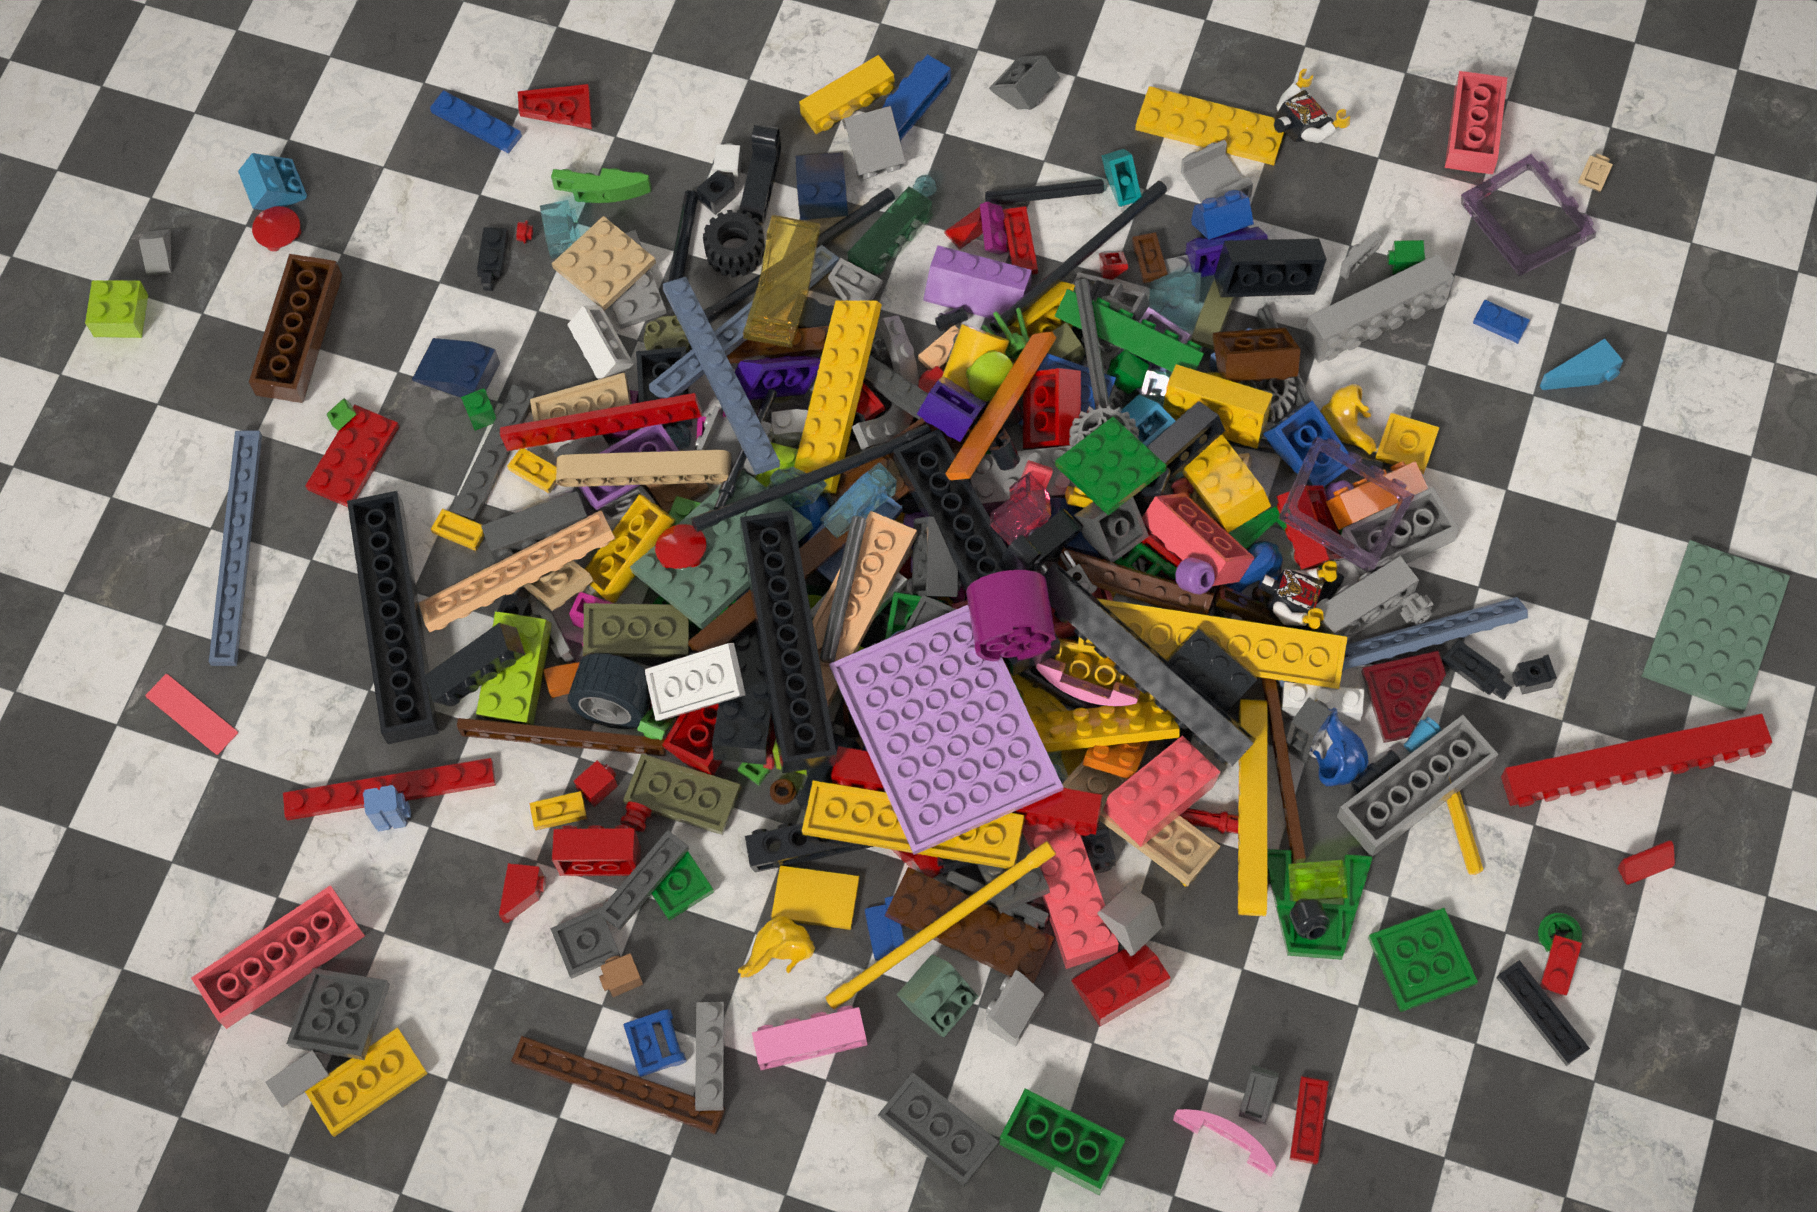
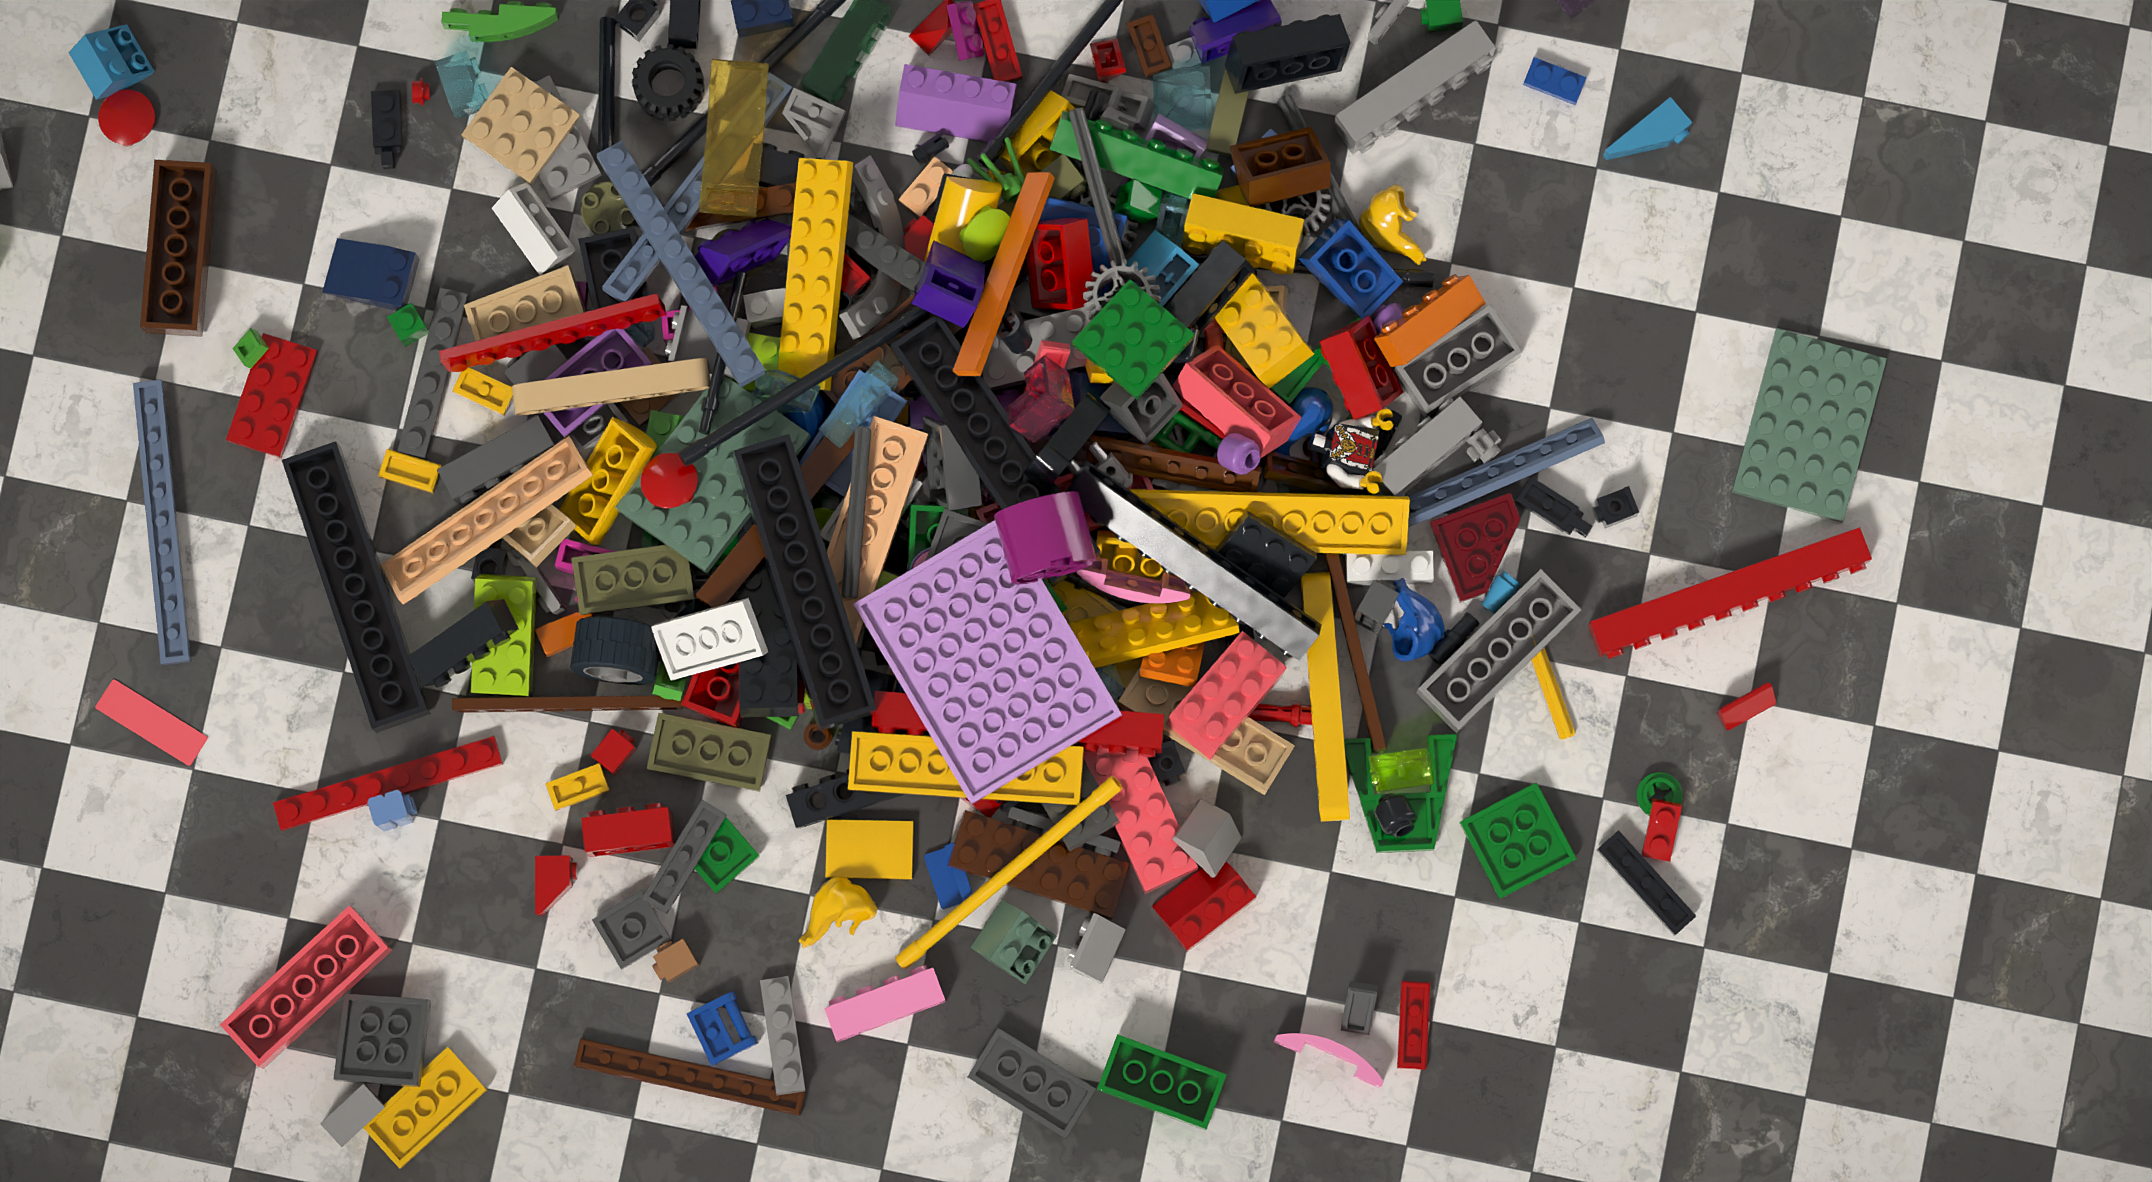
camera: 10 degrees left, 15 degrees up
red wheel [620,801,652,832] -> none
clear purple windscreen [1278,437,1415,572] -> none
yellow plate [1375,413,1439,475] -> none

